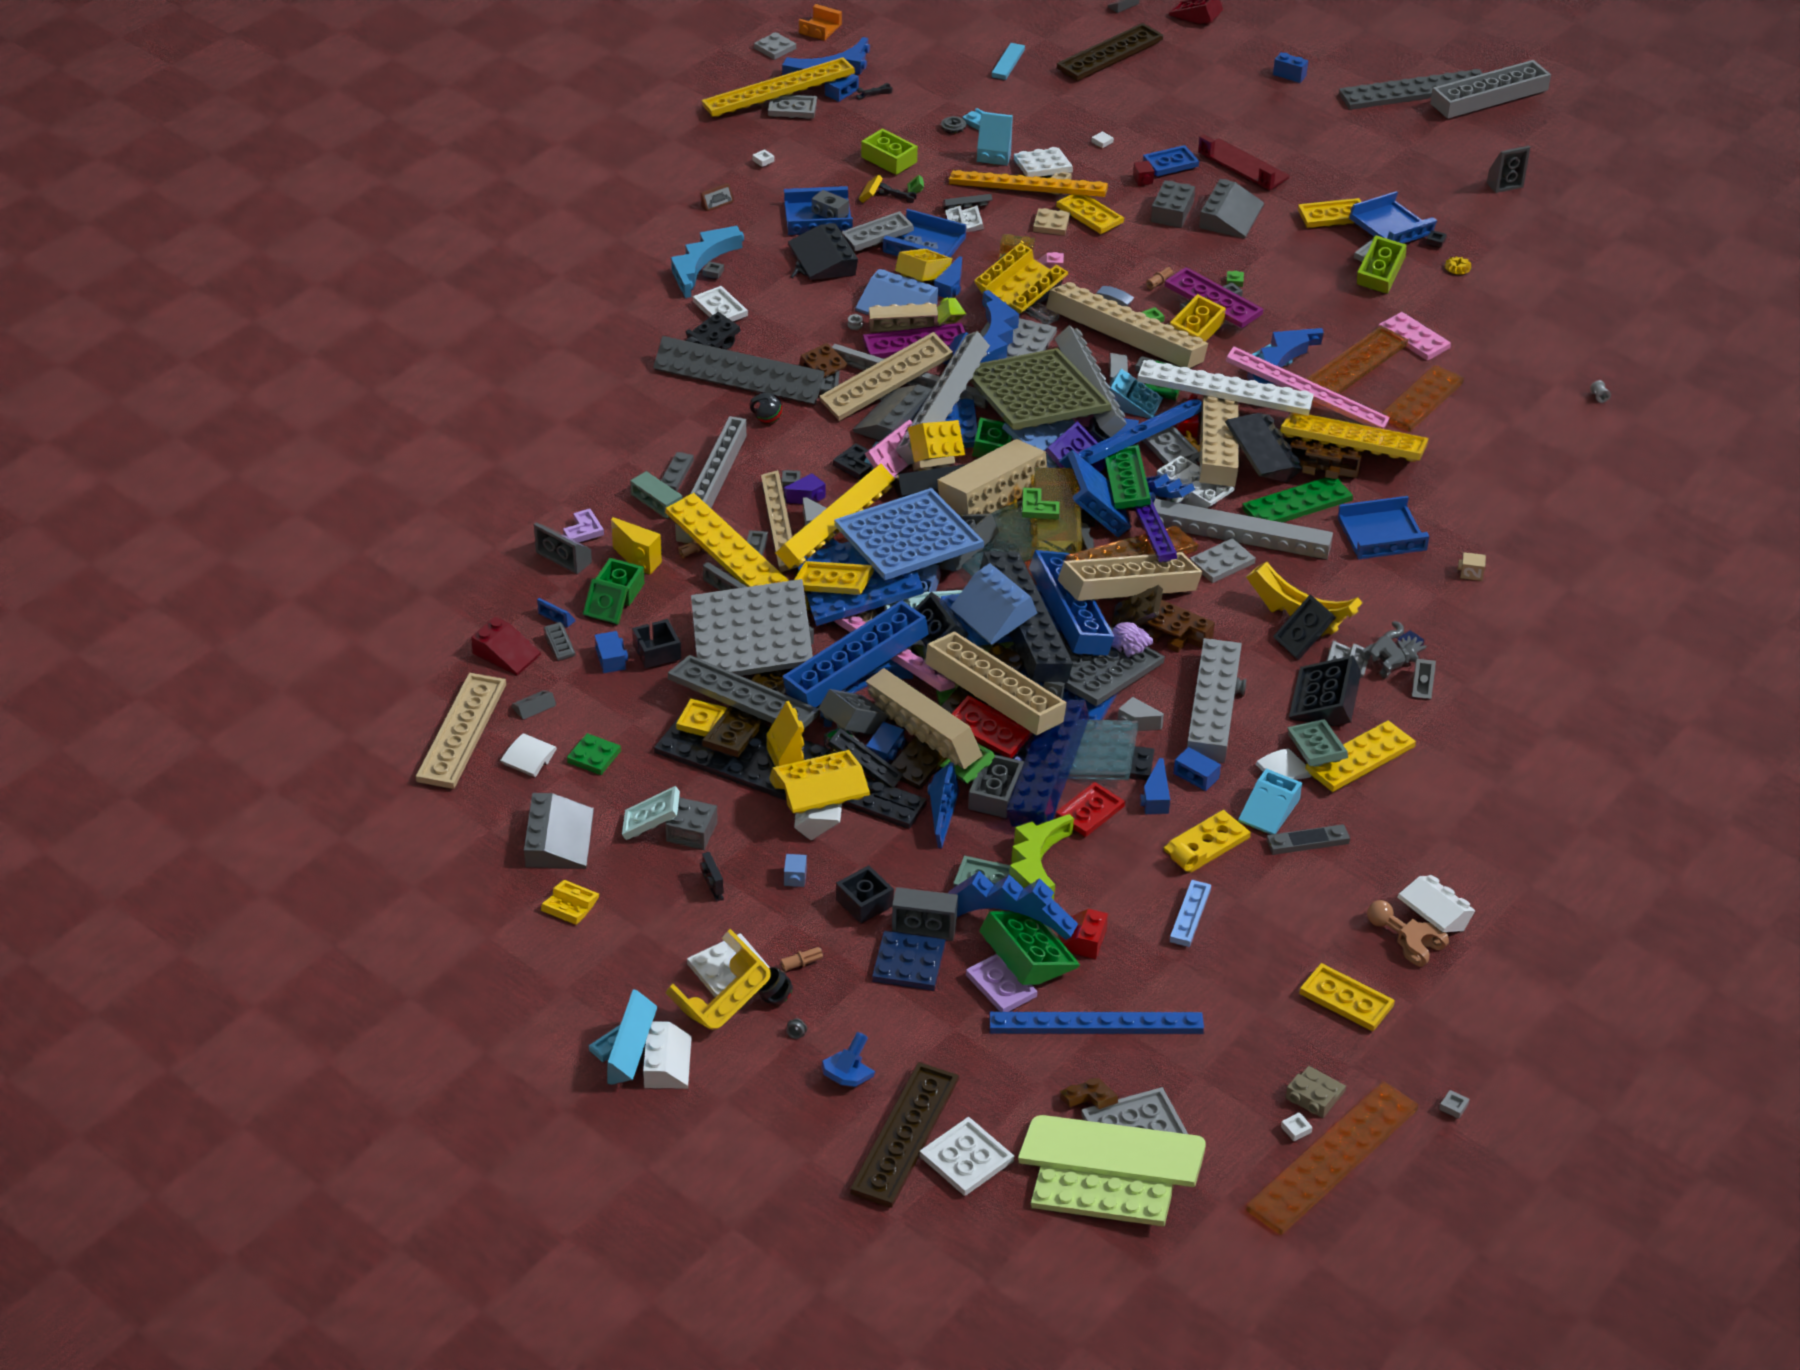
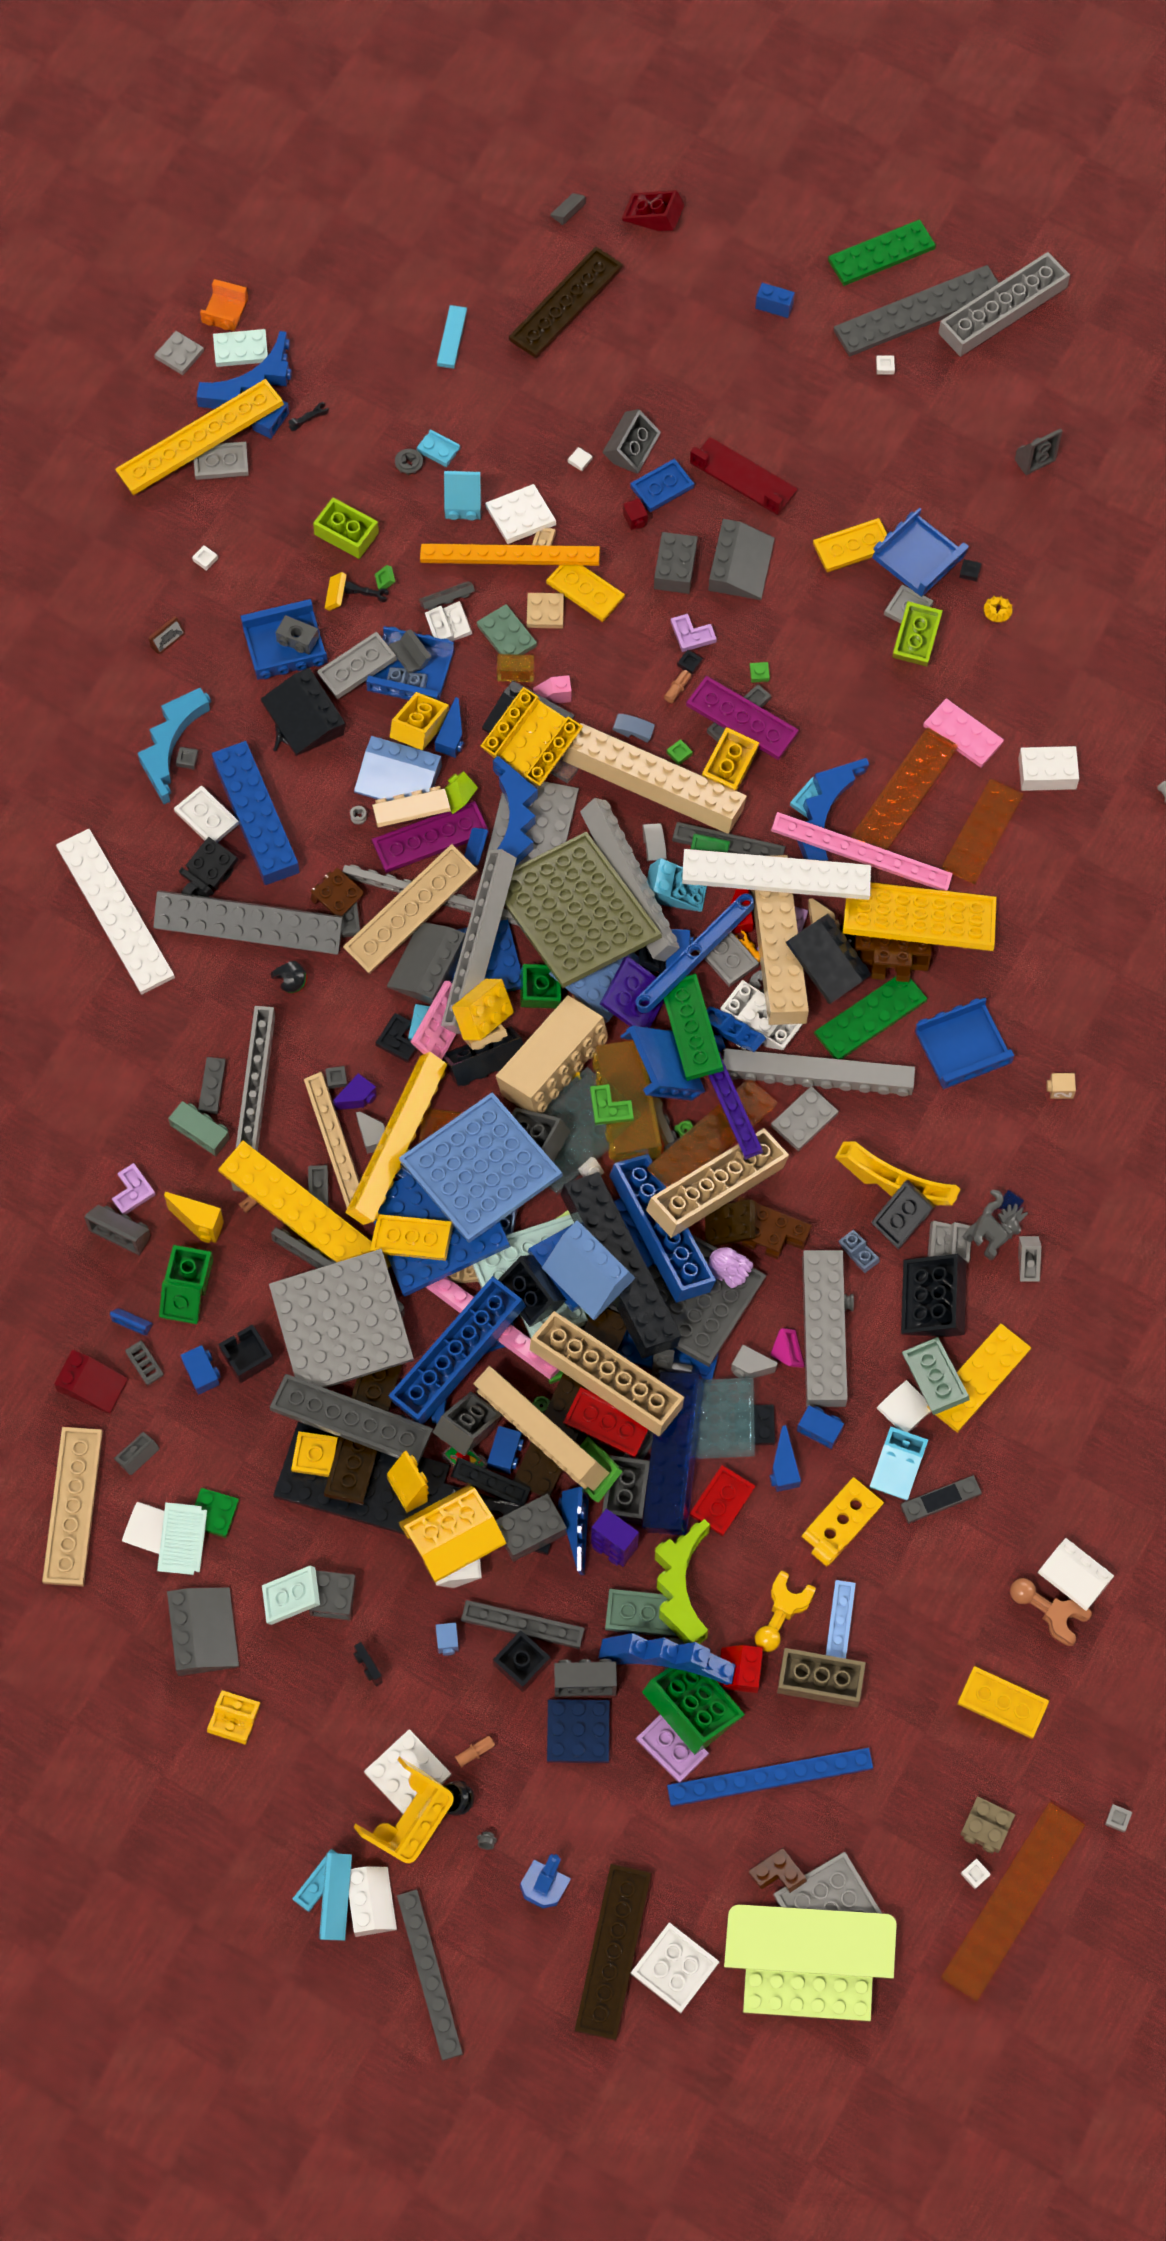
camera: 10 degrees left, 25 degrees up
none -> white plate [56,829,175,995]
none -> light aqua window [157,1502,207,1575]
none -> blue brick [211,741,300,885]
none -> light aqua plate [213,329,268,367]
none -> dark grey panel [388,630,432,673]
none -> dark grey plate [397,1890,463,2061]
none -> dark grey plate [461,1600,584,1649]
none -> sand green plate [477,604,537,664]
none -> dark grey brick [495,1493,567,1562]
none -> dark purple brick [591,1509,639,1567]
none -> dark grey slope [602,409,661,473]
none -> lavender plate [670,614,717,652]
none -> black plate [677,650,703,675]
none -> yellow piece [755,1571,816,1652]
none -> dark pink slope [770,1328,804,1368]
none -> dark tan brick [777,1648,866,1708]
none -> green plate [828,219,936,286]
none -> sand blue slope [839,1230,880,1273]
none -> white plate [876,356,895,374]
none -> white brick [1018,746,1079,791]

